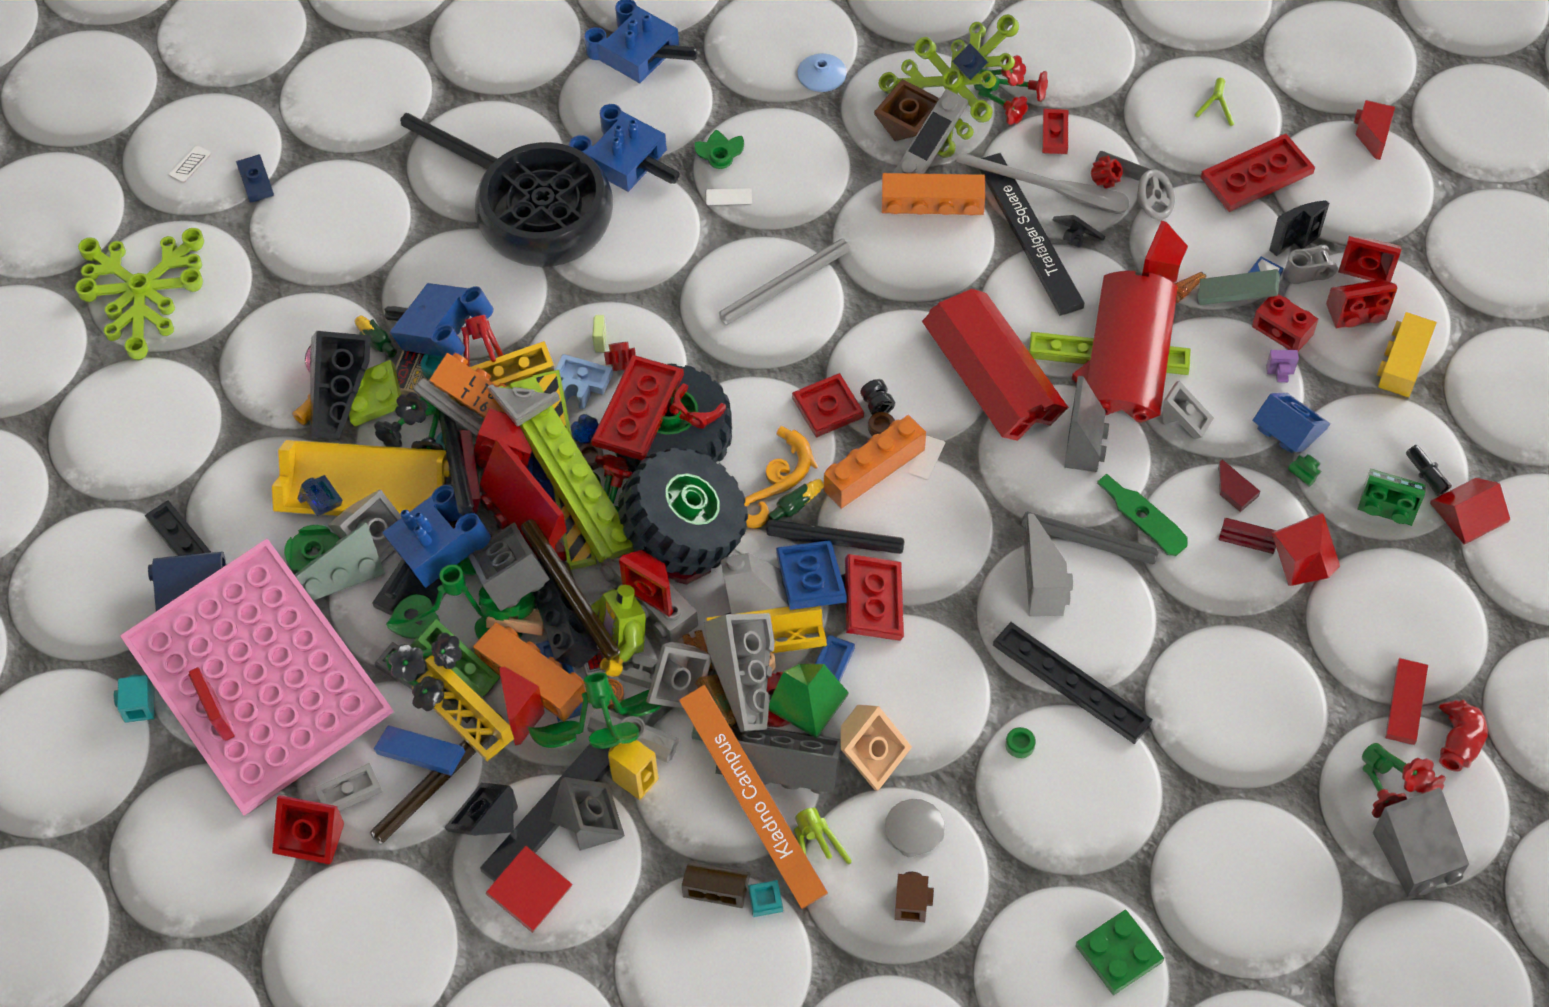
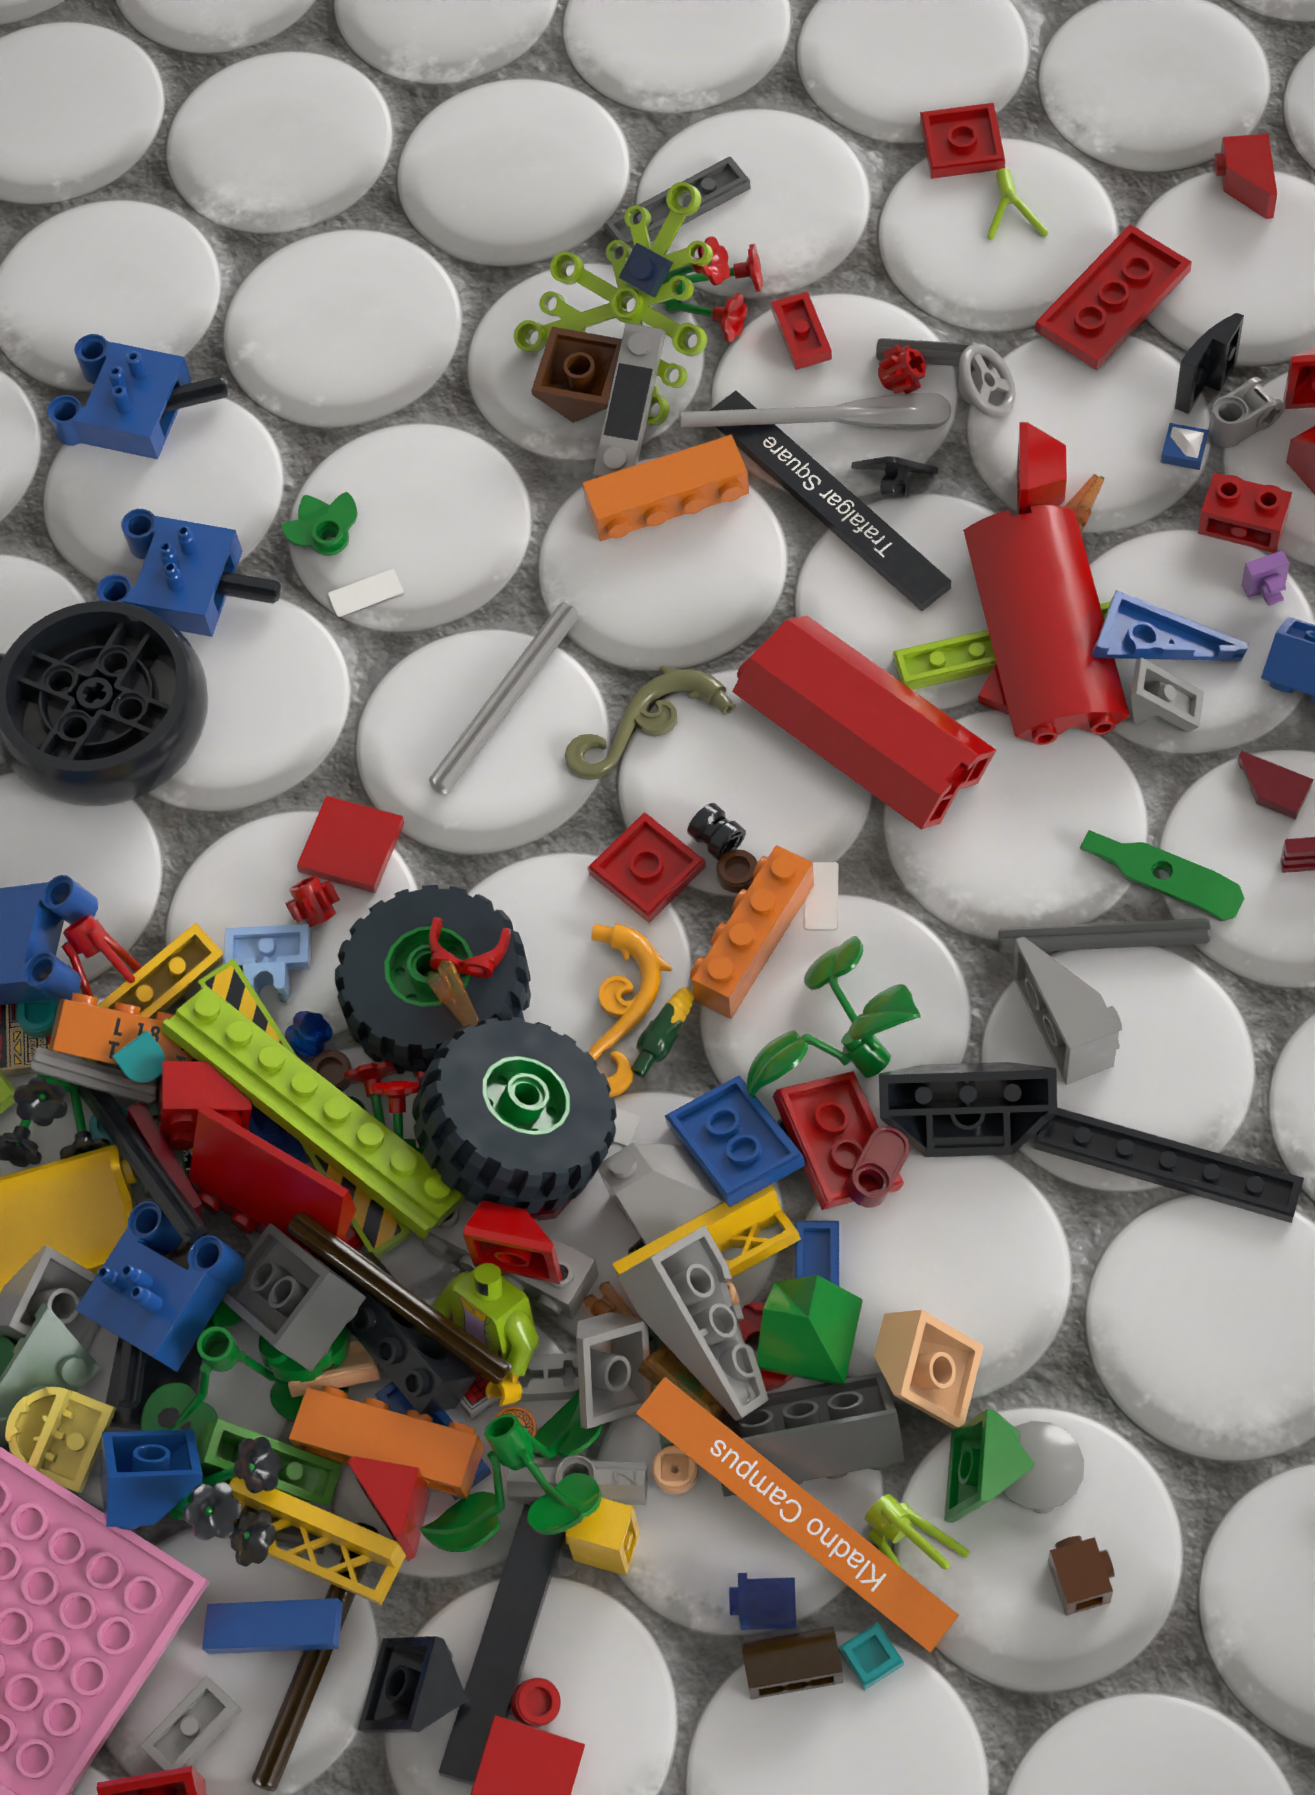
camera: 15 degrees left, 5 degrees up
light grey tile [488,384,560,427] -> none
dark grey slope [550,777,625,851] -> none
red tile [591,355,684,460] -> none
yellowish green tile [592,315,606,352] -> none
black axle [766,519,905,554] -> none
light blue dish [798,53,846,92] -> none
green tile [1005,727,1036,758] -> none
dark grey slope [1064,376,1109,472] -> none
sand green tile [1198,269,1280,305] -> none
none -> light yellow slope [5,1387,117,1493]
none -> blue slope [100,1429,202,1530]
none -> teal tile [111,1030,165,1083]
none -> red tile [296,796,405,893]
none -> clear orange piece [426,960,479,1027]
none -> red tile [511,1678,561,1727]
none -> olive plant [565,666,736,780]
none -> dark grey tile [603,156,751,255]
none -> light nougat tile [652,1446,698,1495]
none -> clear blue bracket [729,1573,797,1630]
none -> green plant [747,936,921,1098]
none -> dark red piece [846,1126,910,1208]
none -> black wedge [879,1062,1058,1157]
none -> red tile [920,103,1006,179]
none -> green slope [944,1409,1035,1523]
none -> blue wing [1092,590,1249,661]

